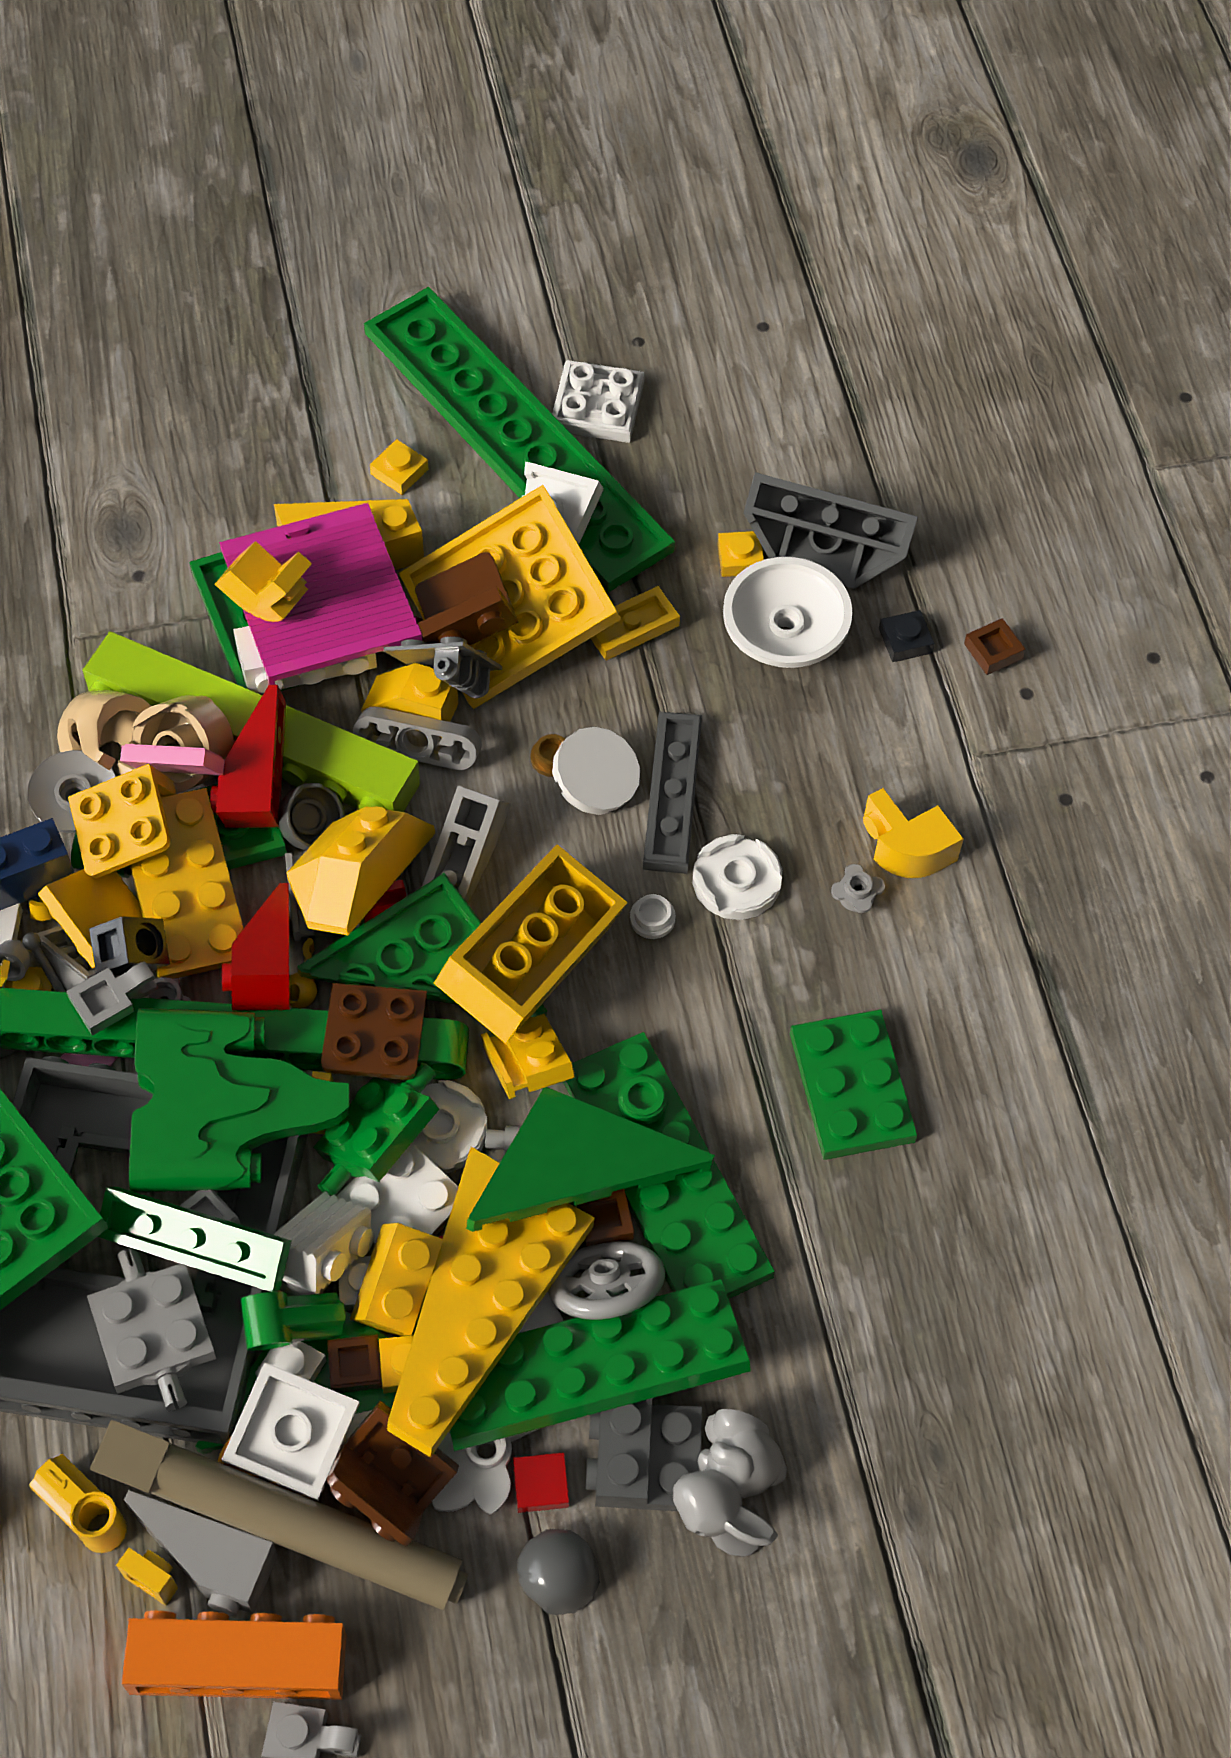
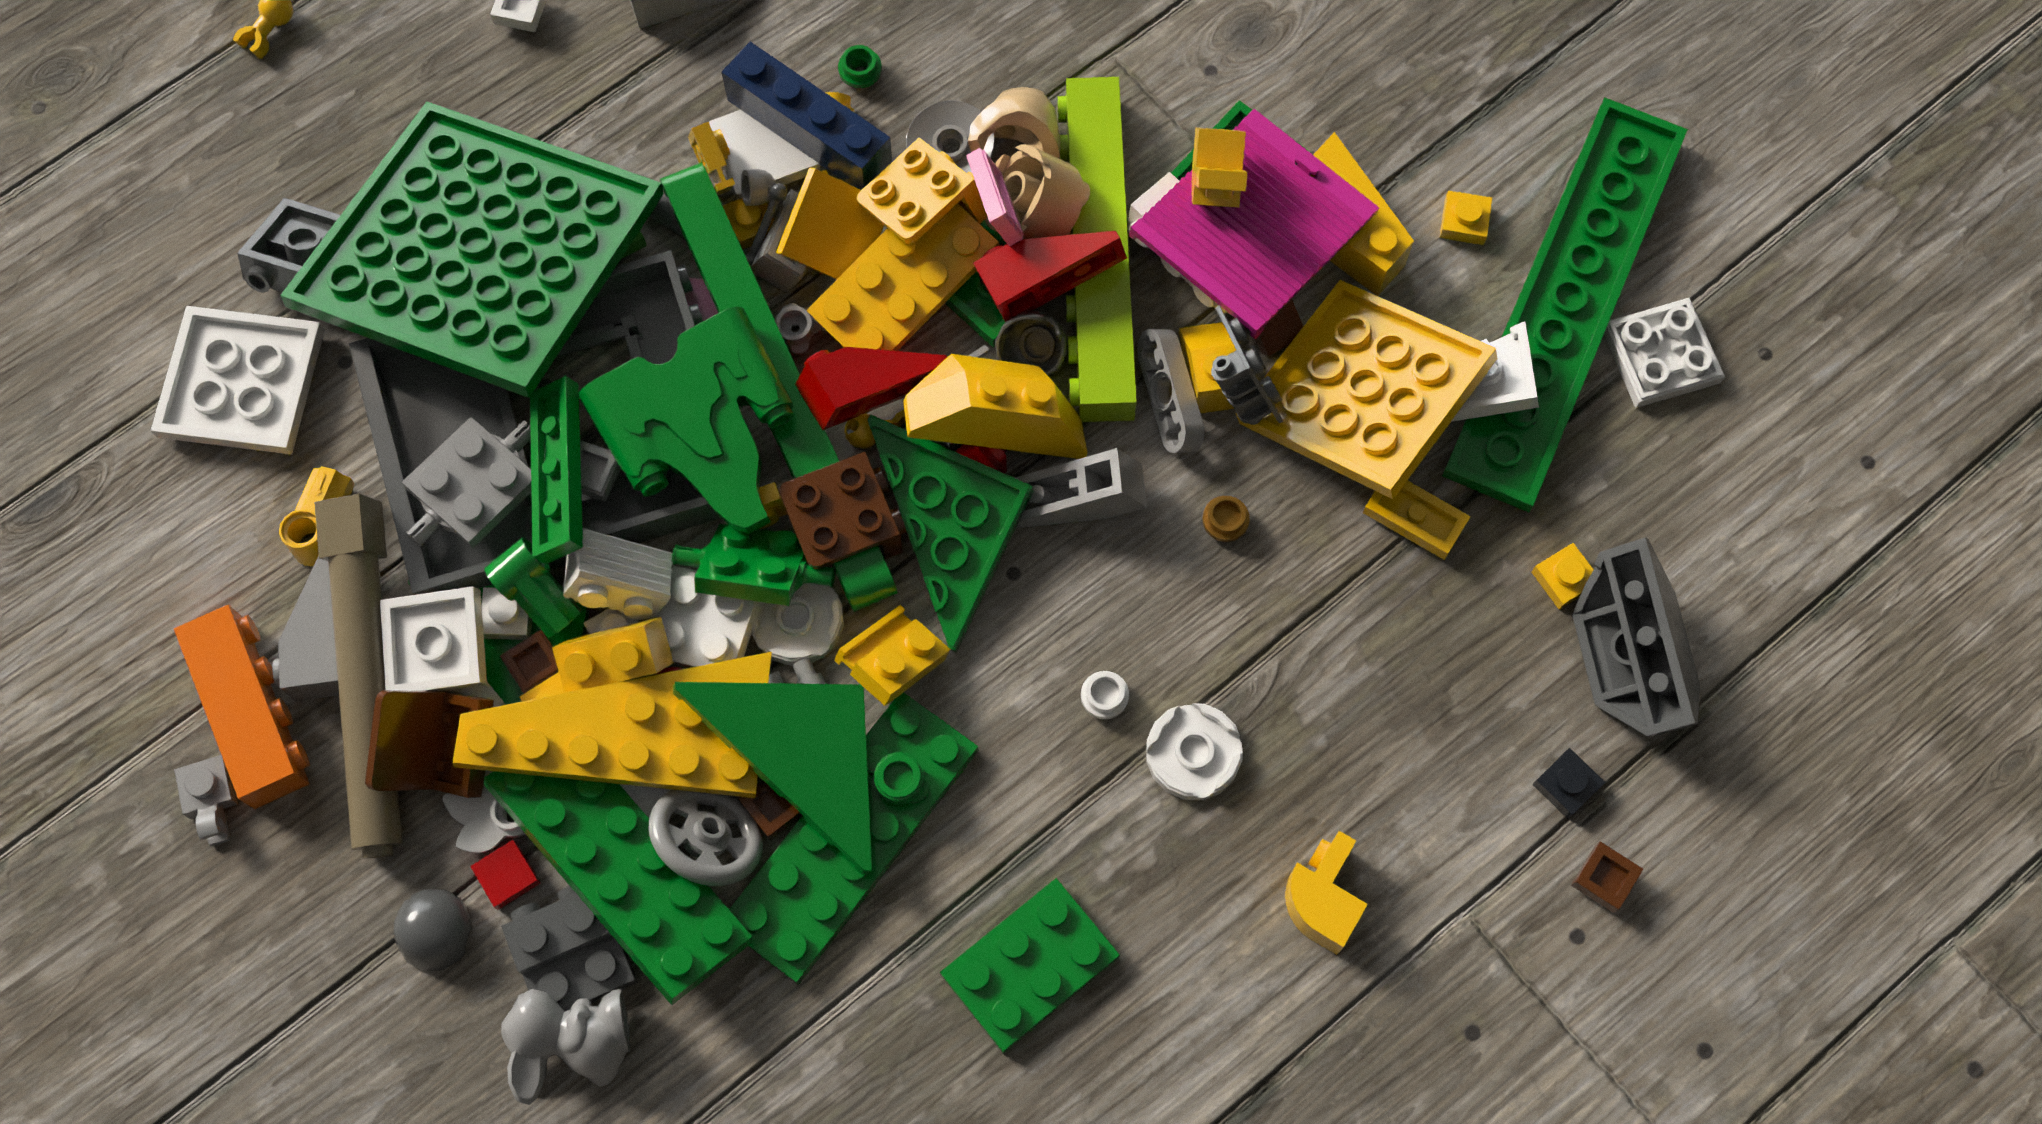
camera: 65 degrees right, 10 degrees up
light grey plate [66,961,158,1036] -> none
brick [89,916,170,975] -> none
yellow plate [116,1548,178,1606] -> none
reddish brown bracket [415,552,519,646] -> none
yellow brick [434,844,628,1044] -> none
white tile [552,727,640,815] -> none
dark grey tile [643,711,702,874] -> none
white dish [723,557,852,668] -> none
light grey plate [831,864,885,913] -> none

